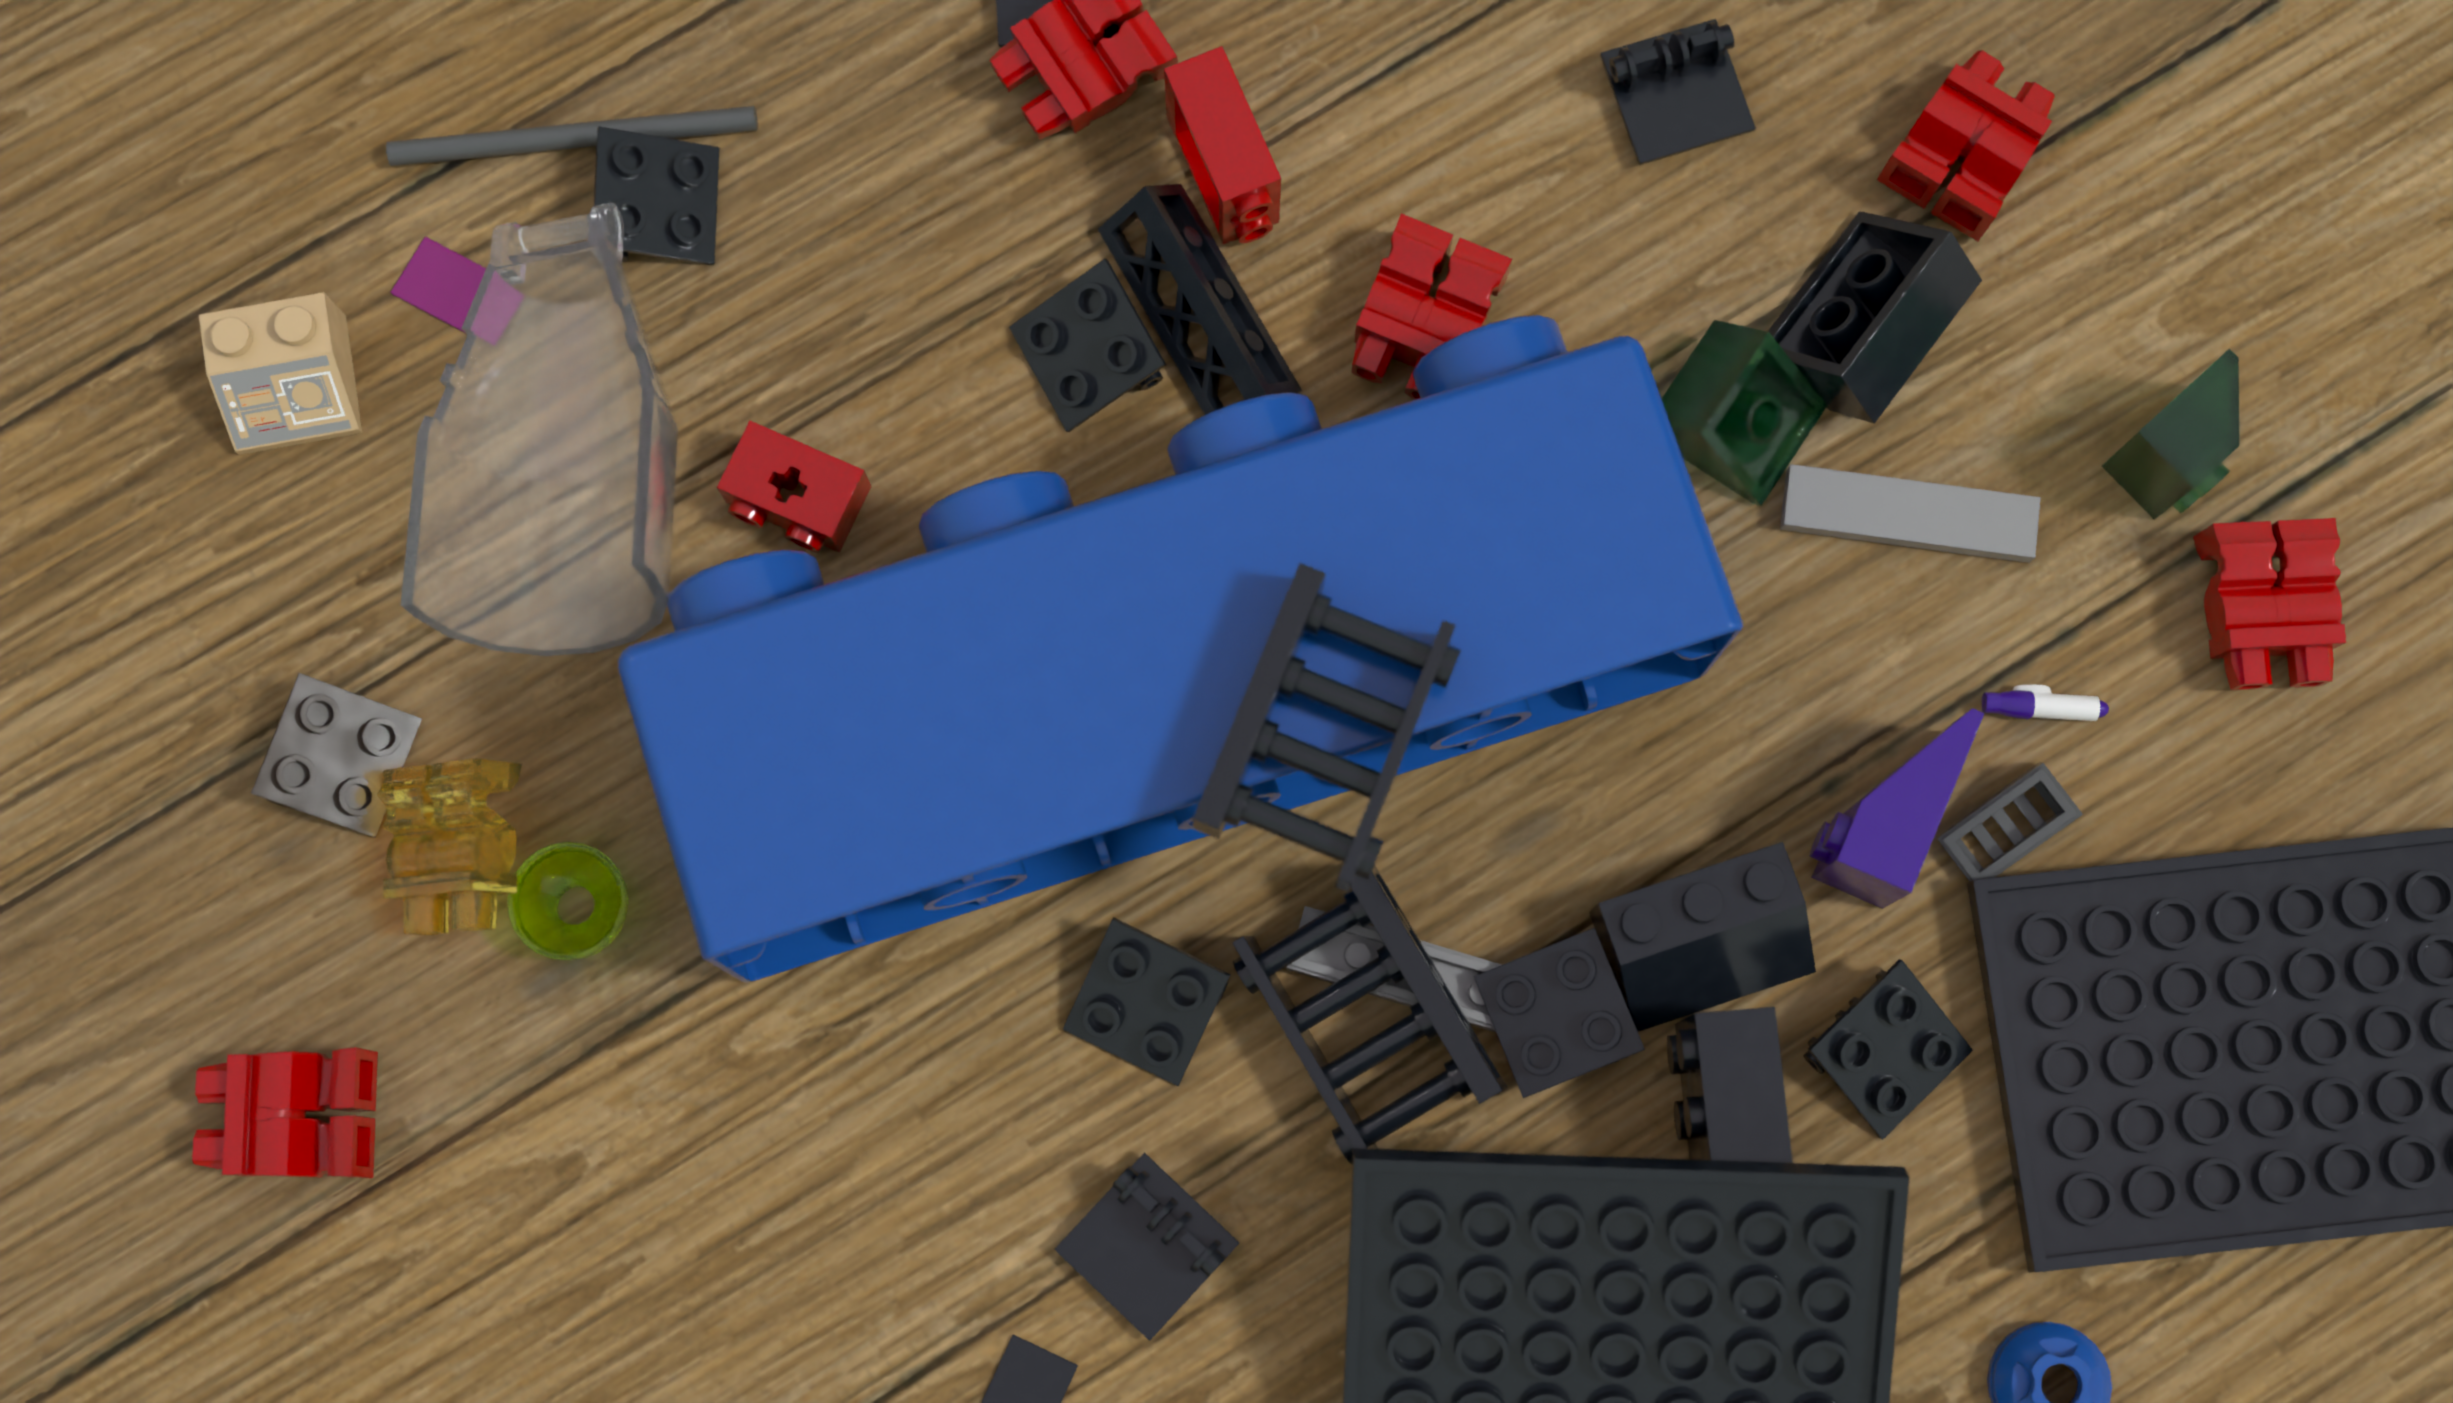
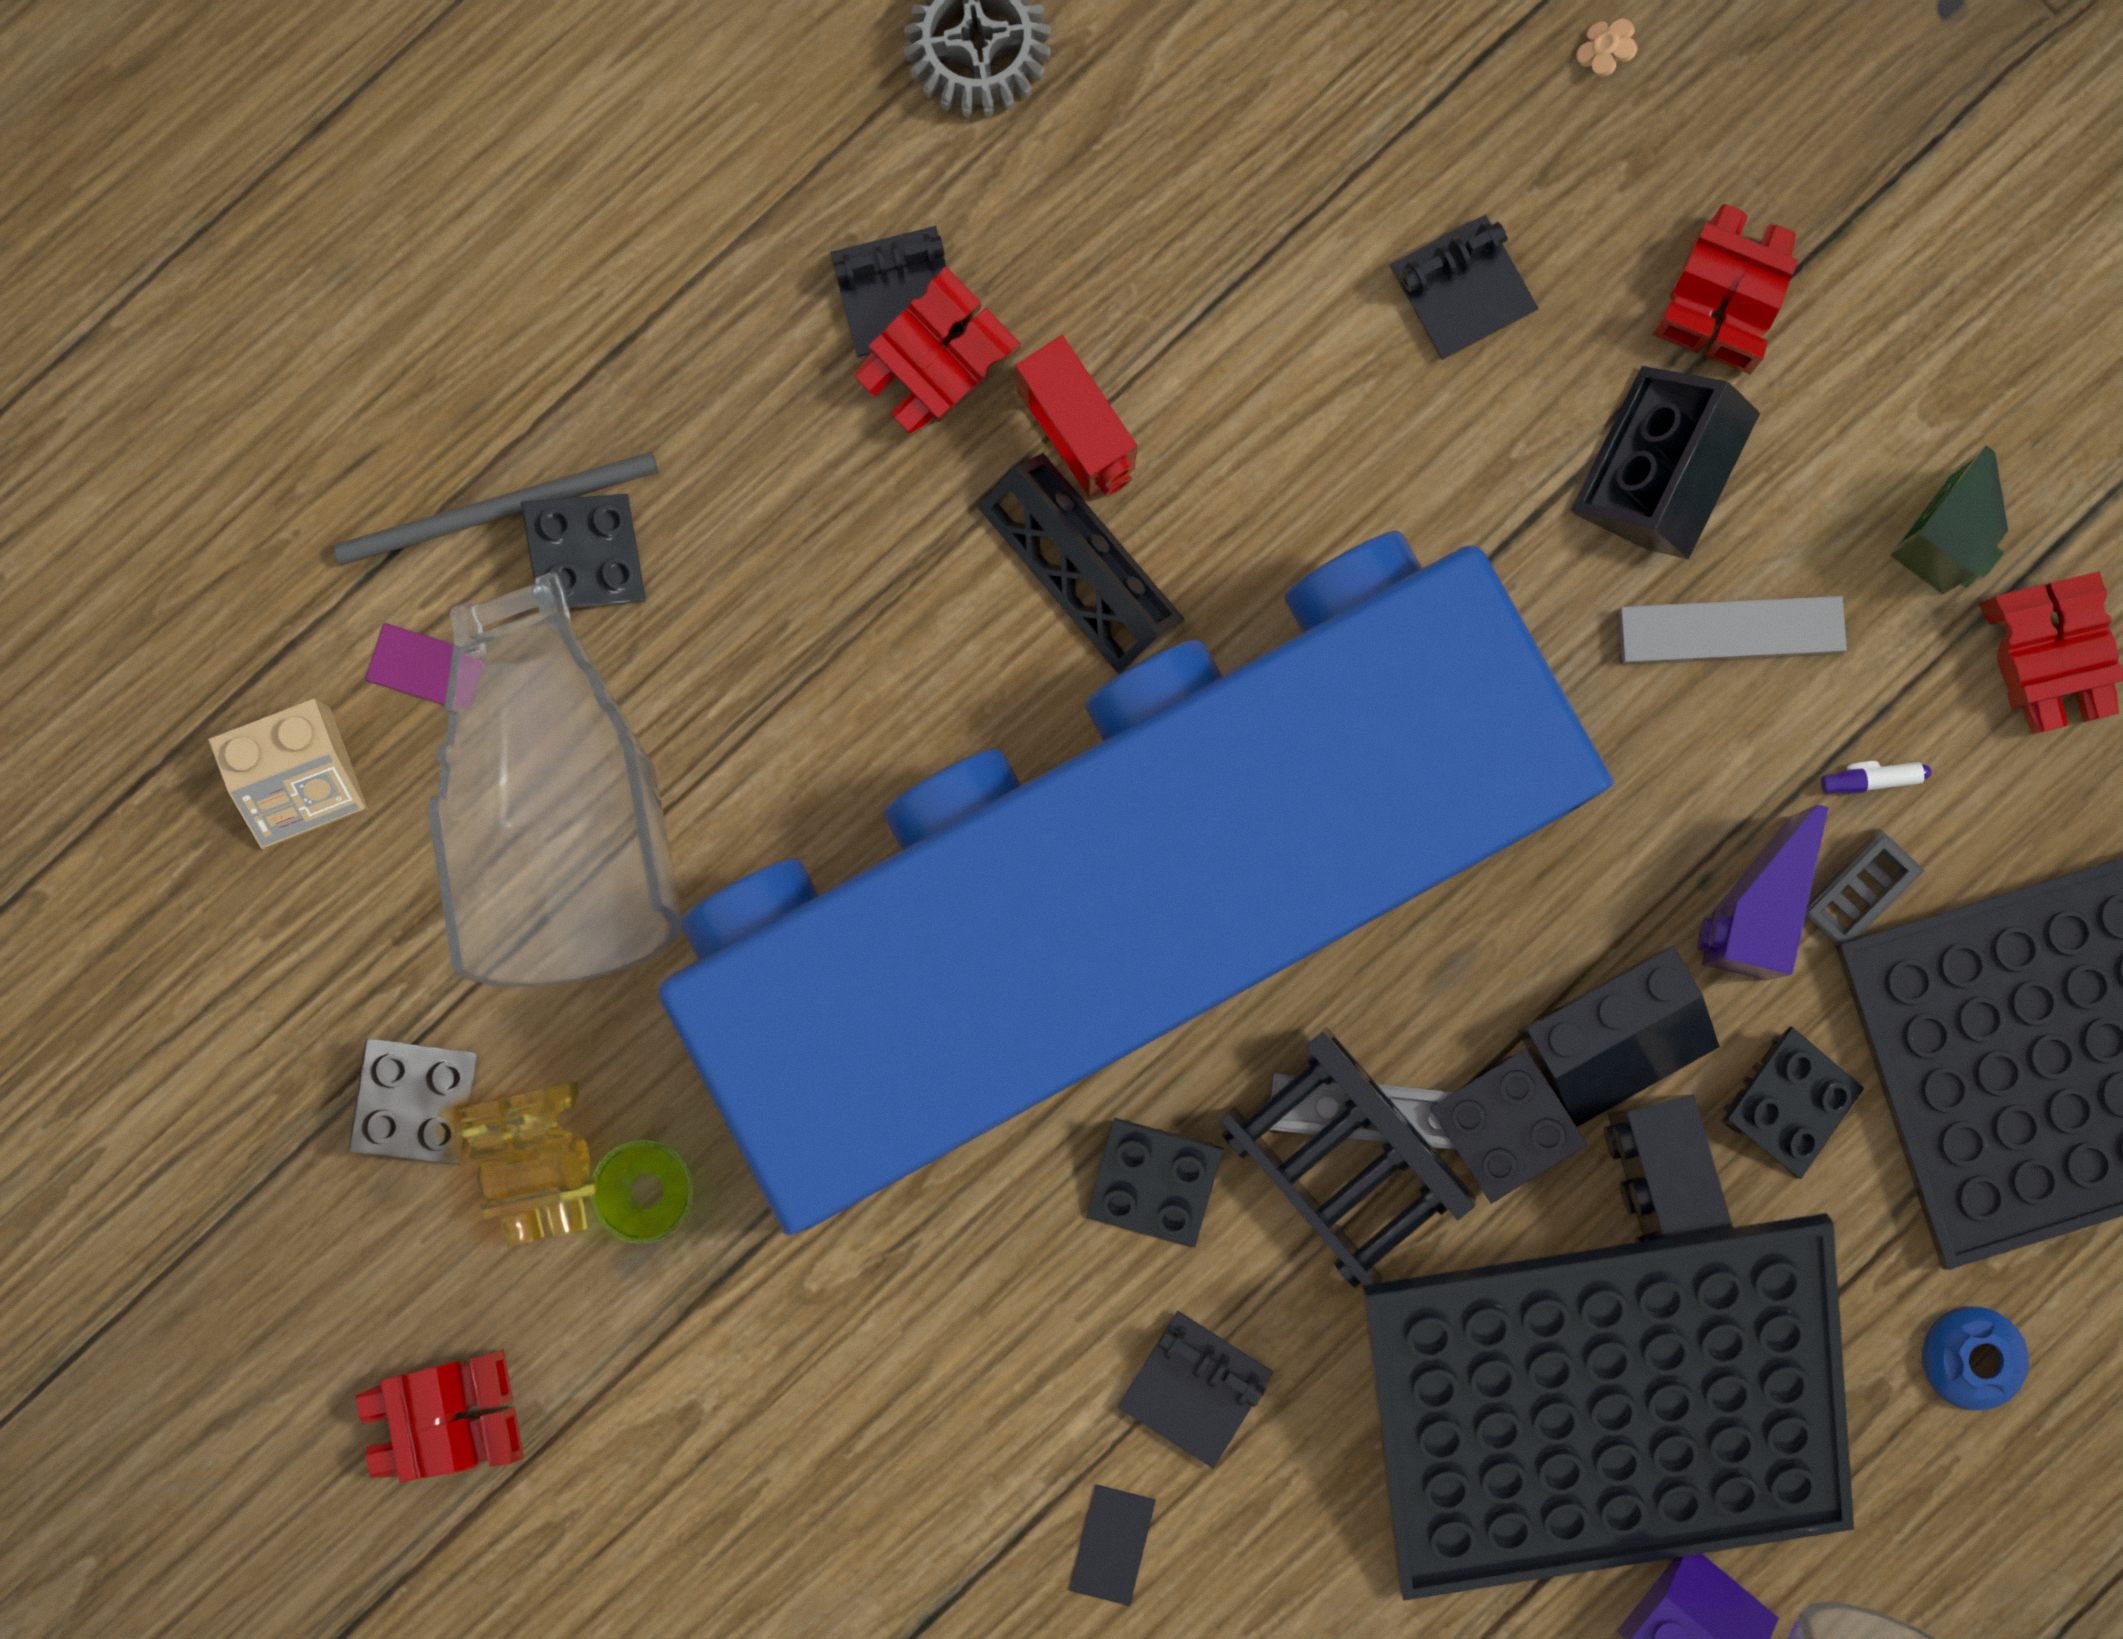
camera: 10 degrees left, 5 degrees up
red brick [717,420,872,553] -> none
black hinge [1009,259,1166,432] -> none
black fence [1193,563,1461,892] -> none
red hips [1351,213,1512,400] -> none
clear green slope [1661,320,1827,506] -> none

